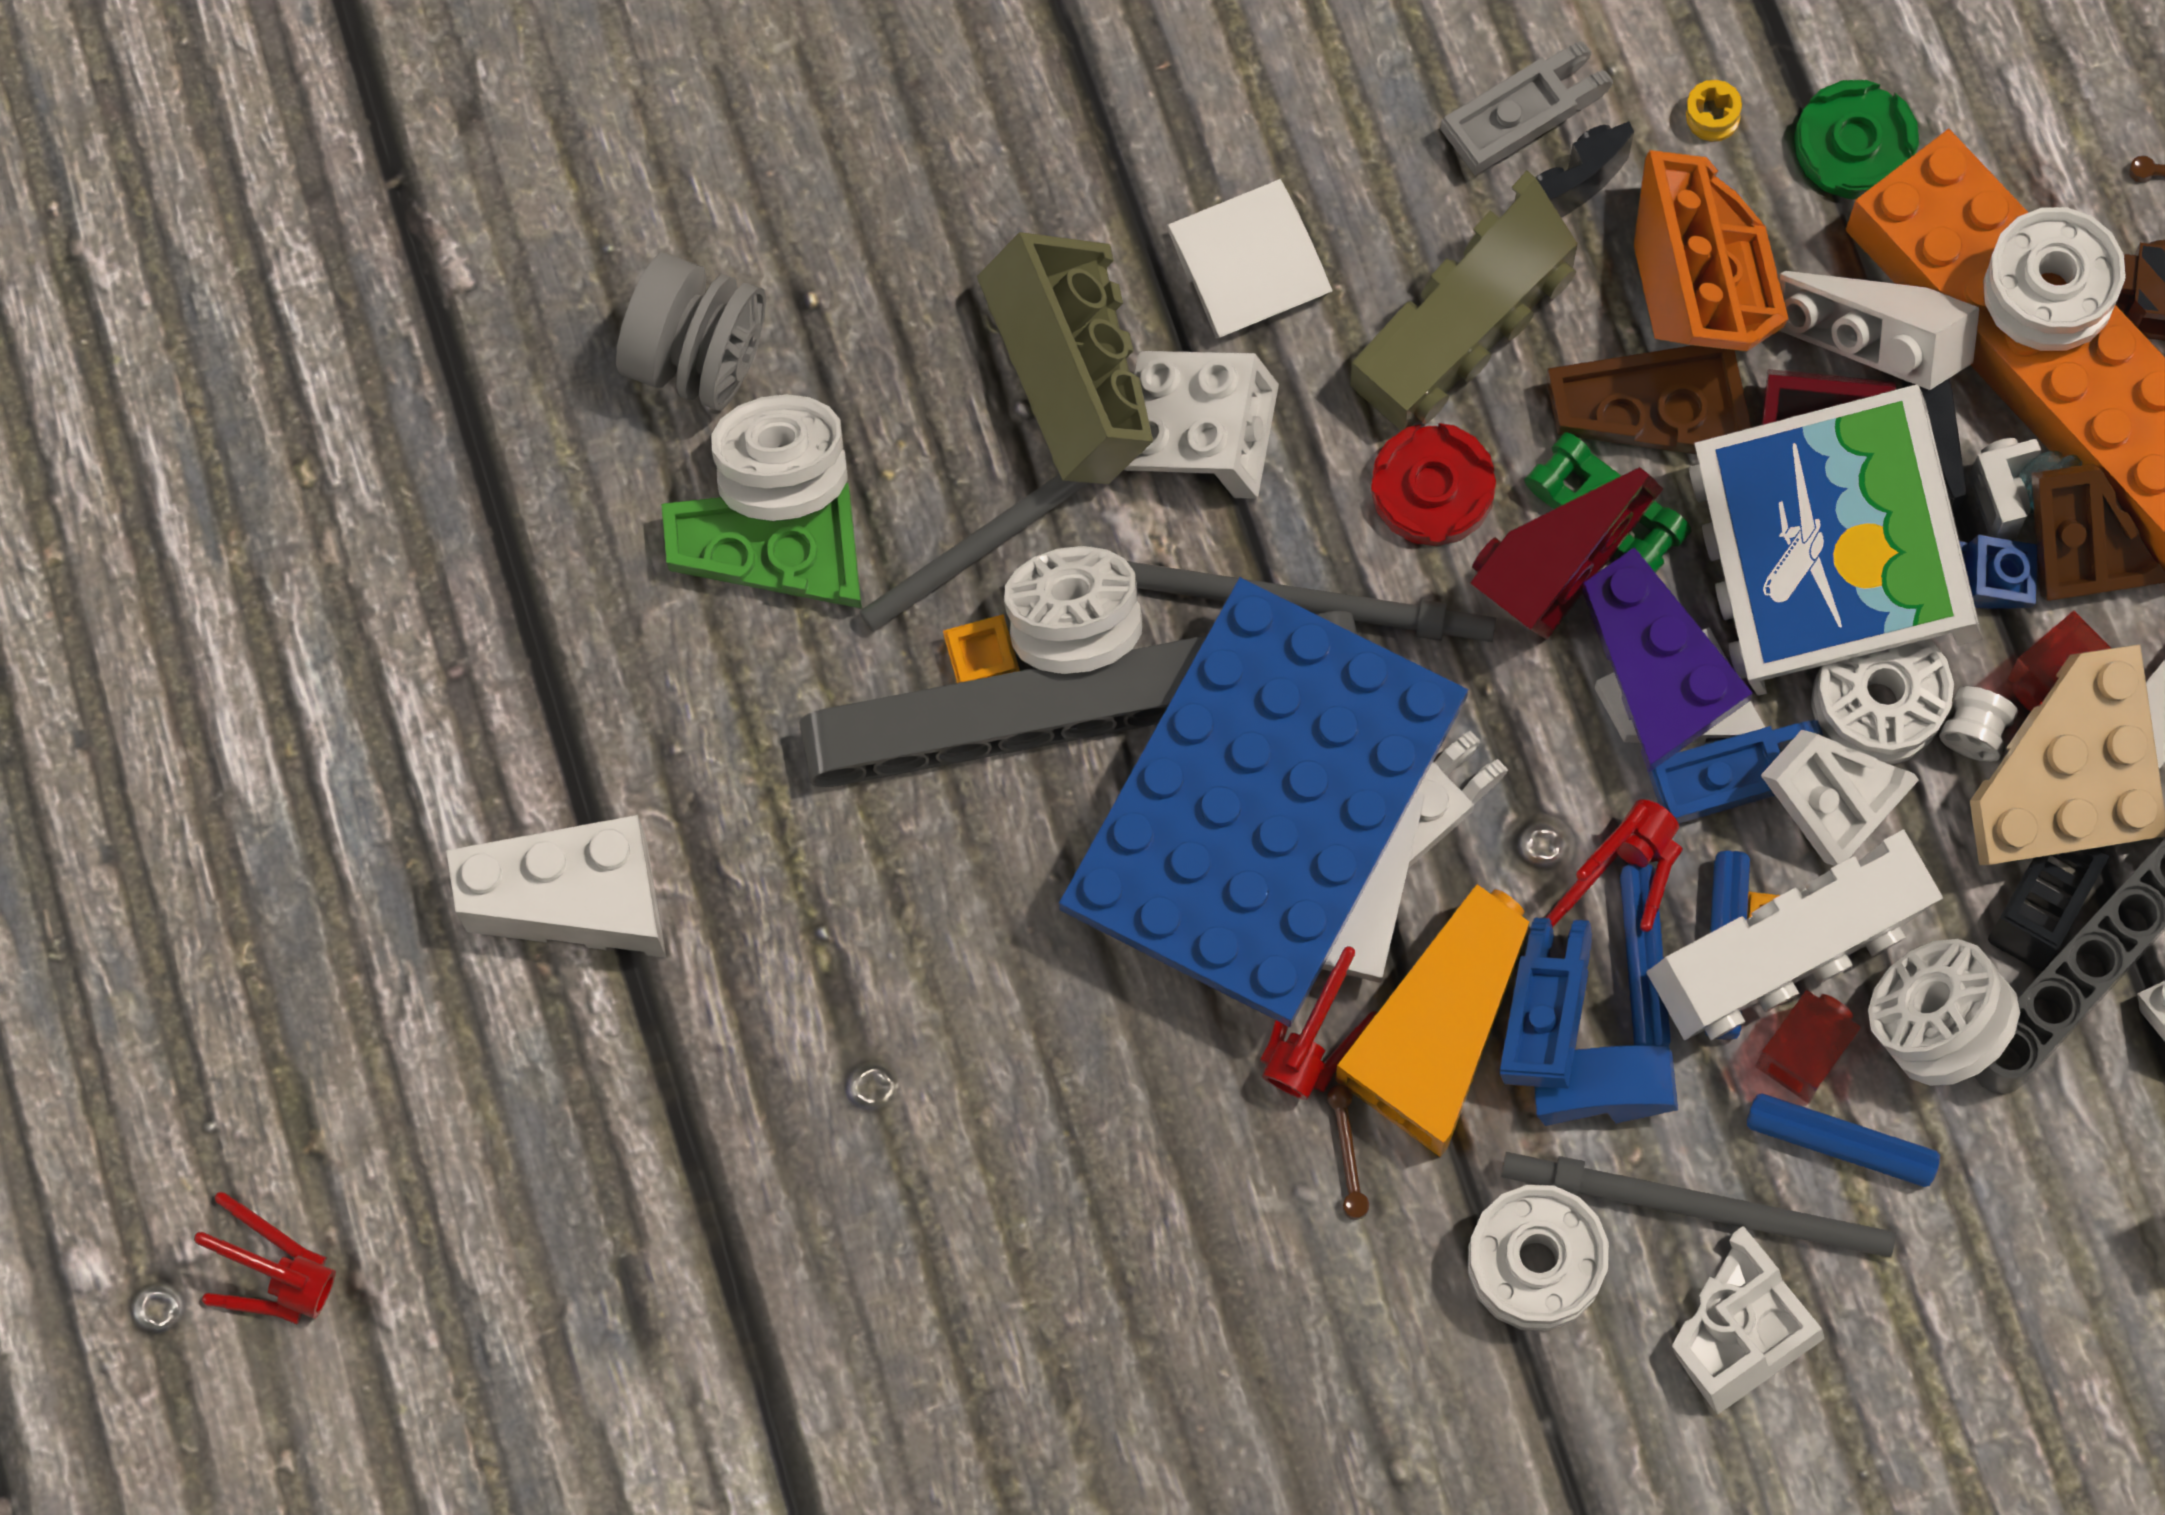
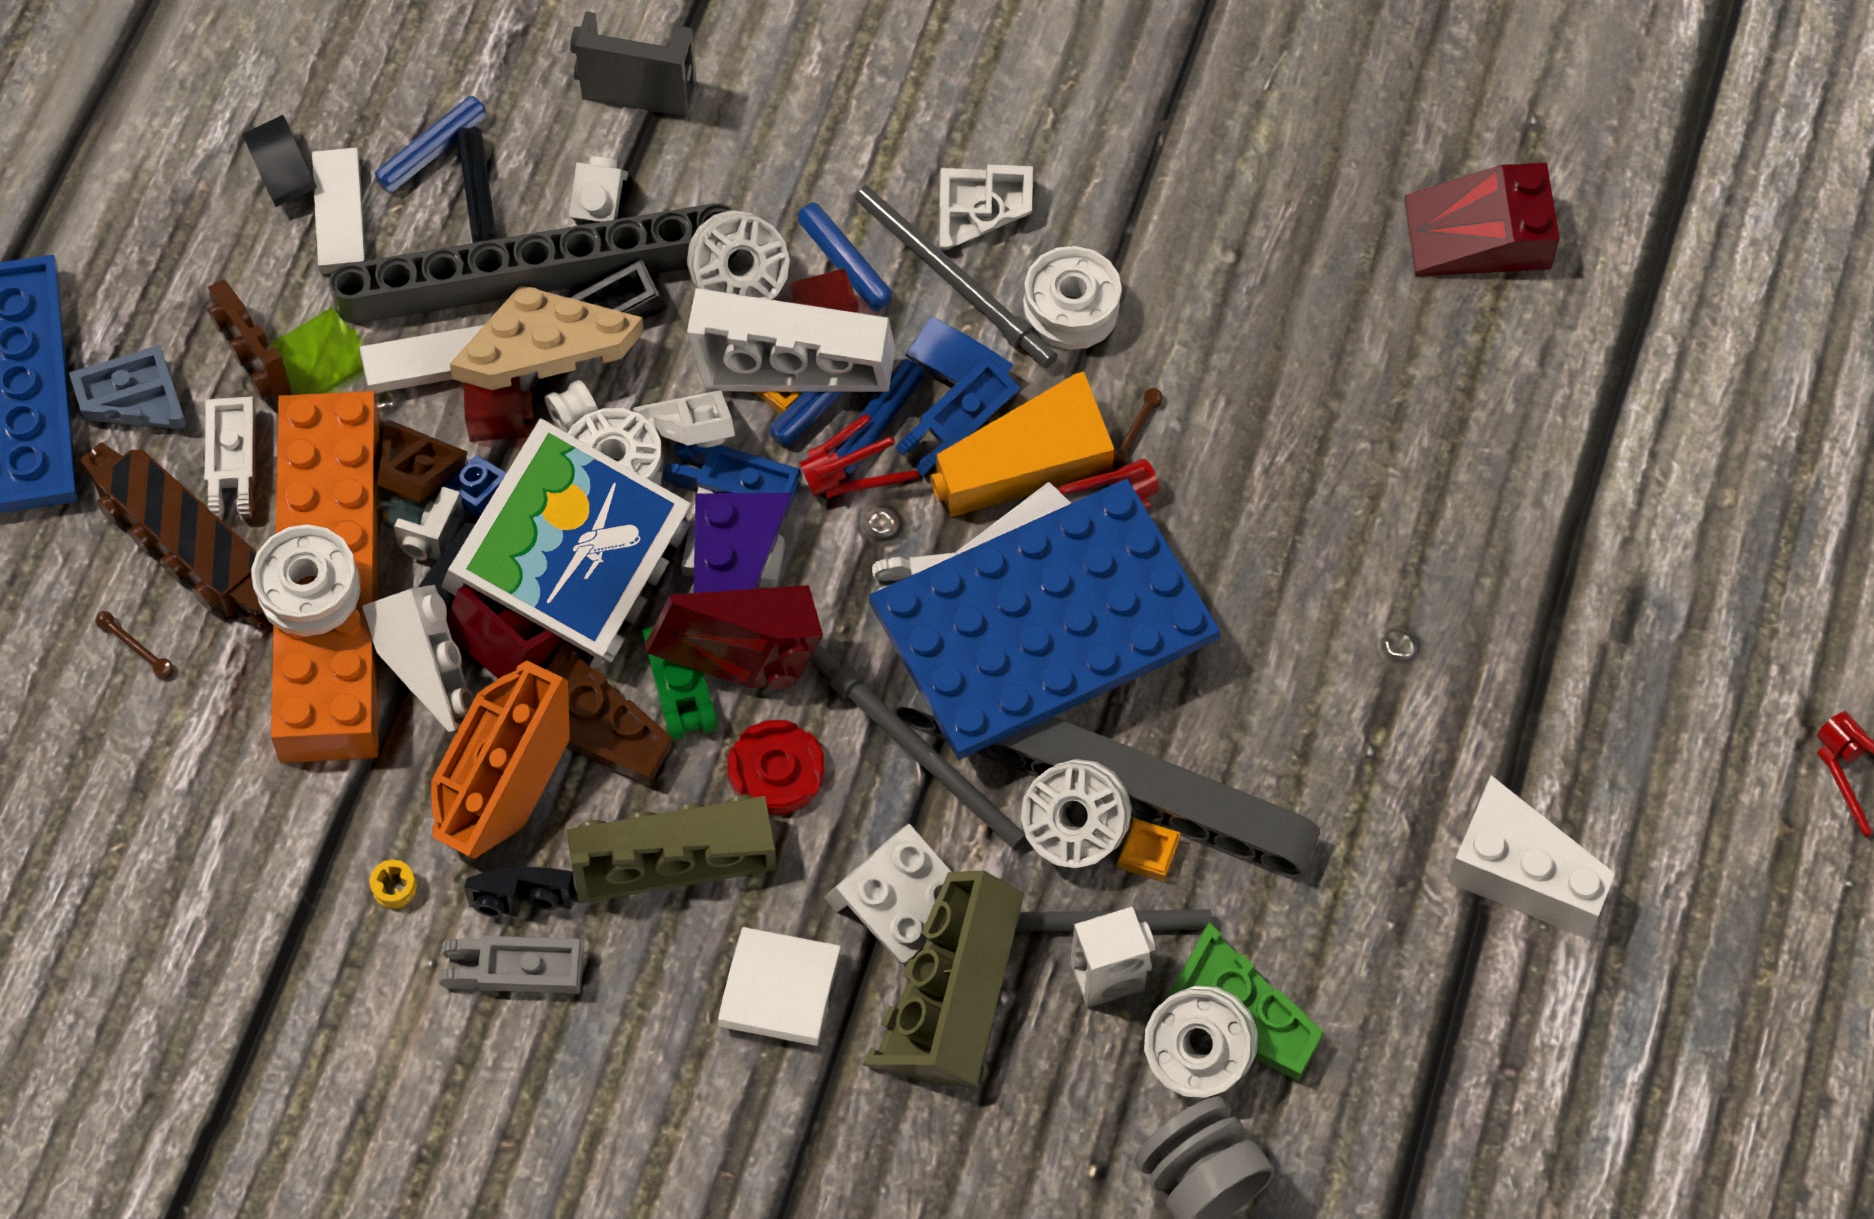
camera: 150 degrees left, 10 degrees down
green tile [1794,80,1919,199] -> none
none -> white brick [1070,906,1155,1008]

